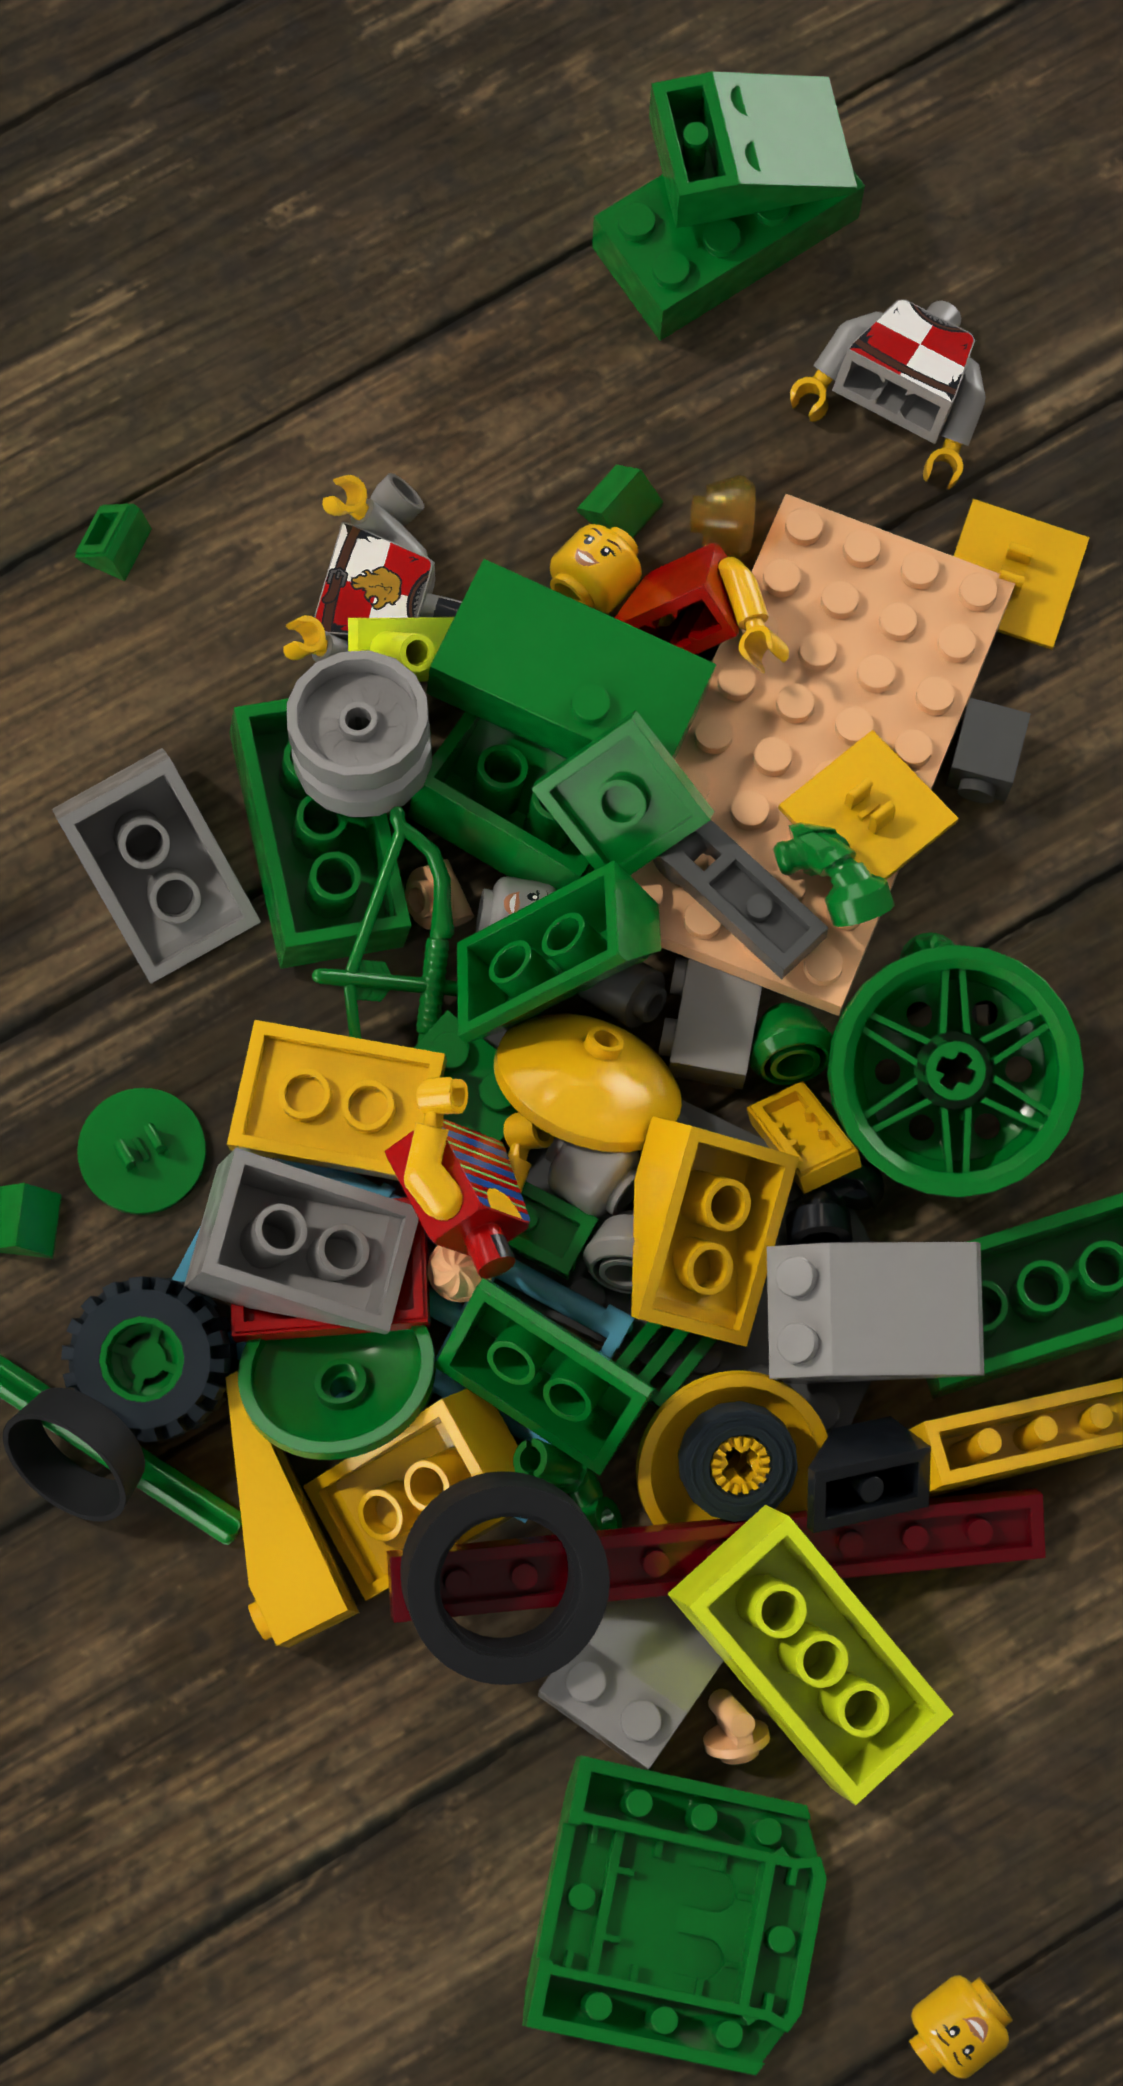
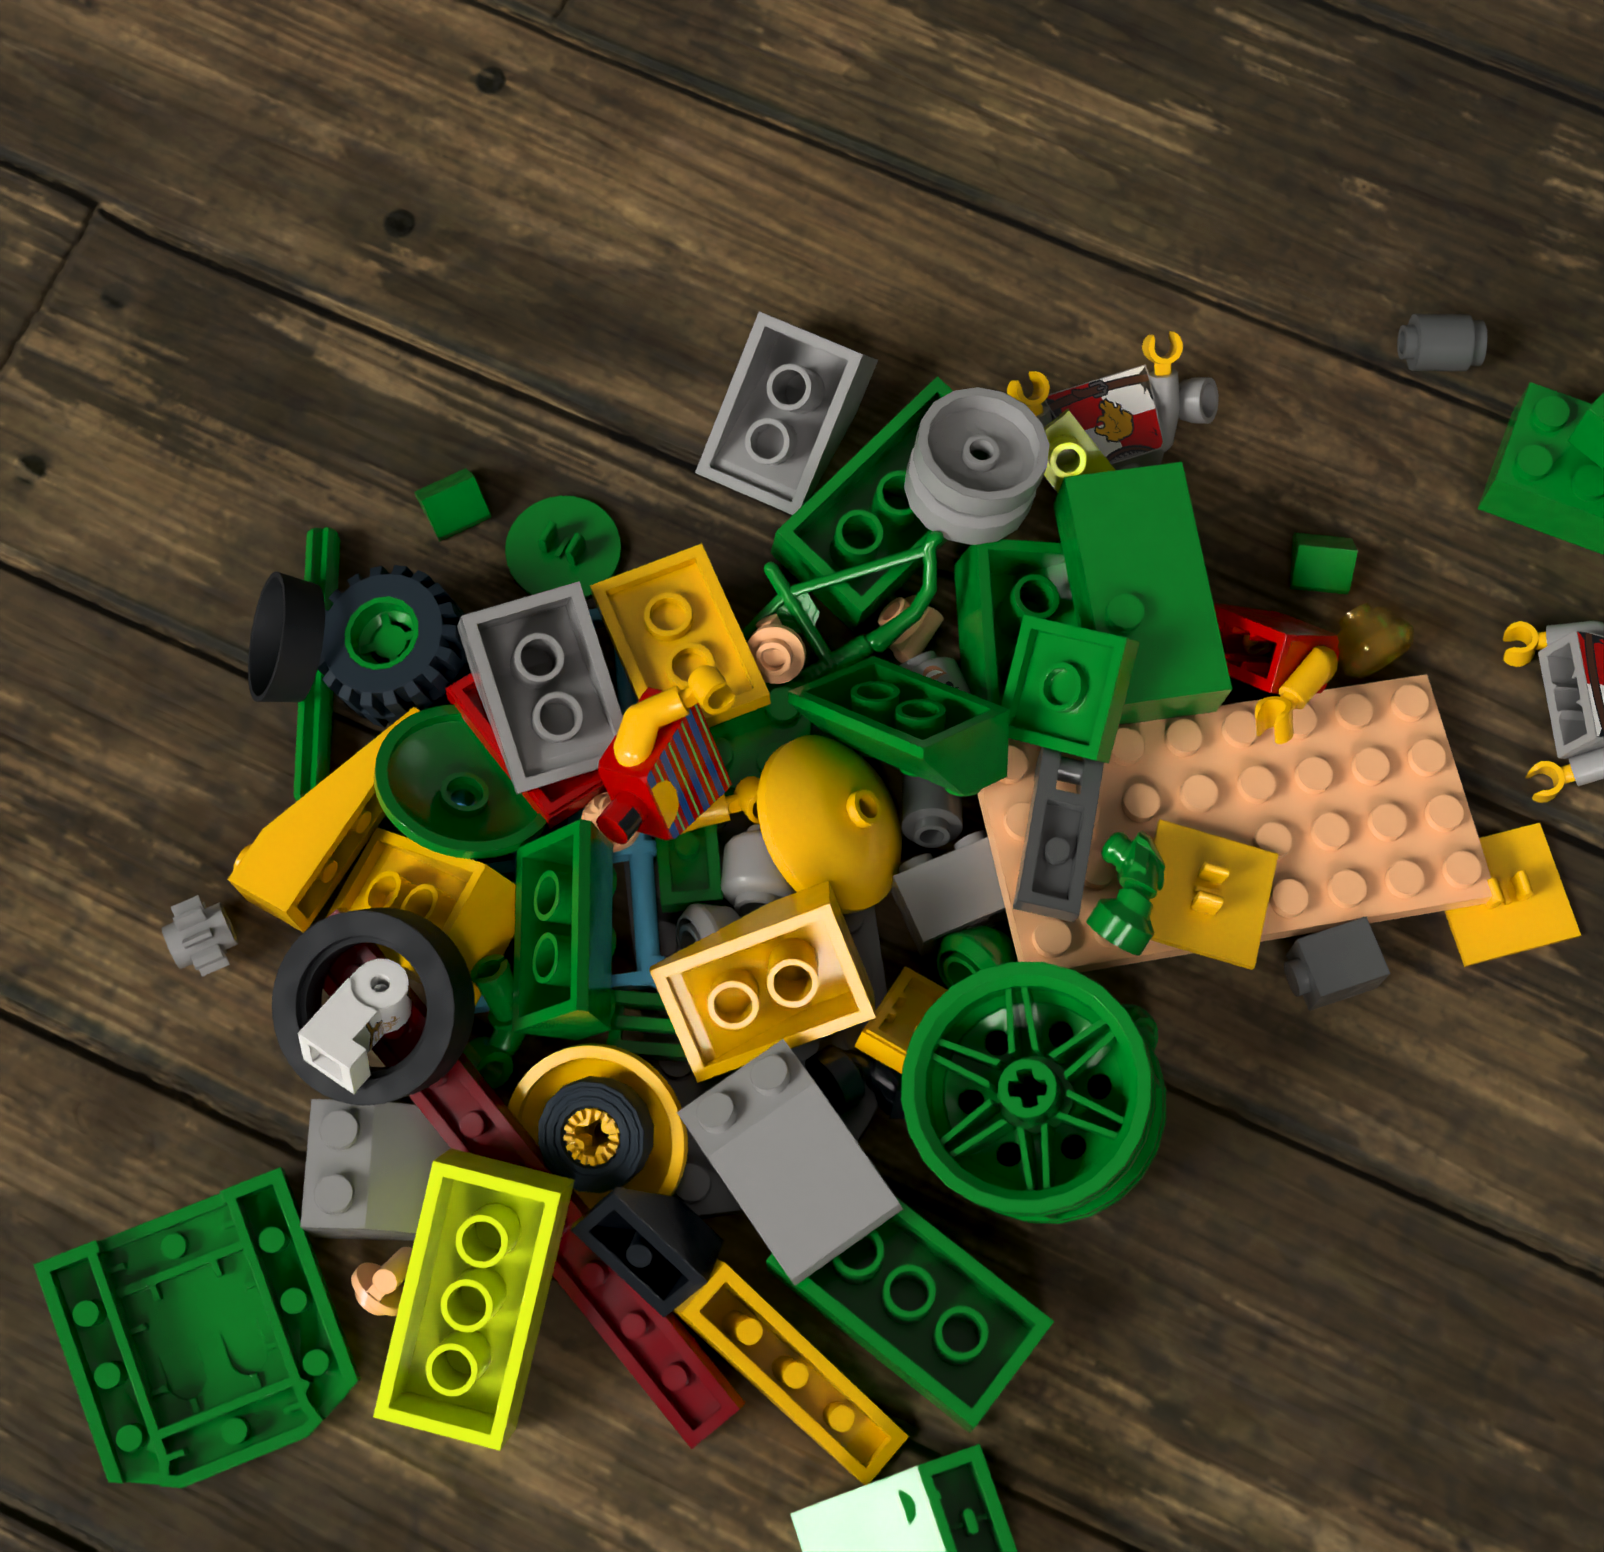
camera: 60 degrees right, 5 degrees down
green slope [75,503,152,581] -> none
yellow head [550,524,642,614] -> none
none -> light grey gear [162,895,239,976]
none -> white leg [298,959,412,1094]
none -> light nougat plate [747,614,806,684]
none -> dark grey brick [1397,313,1487,372]

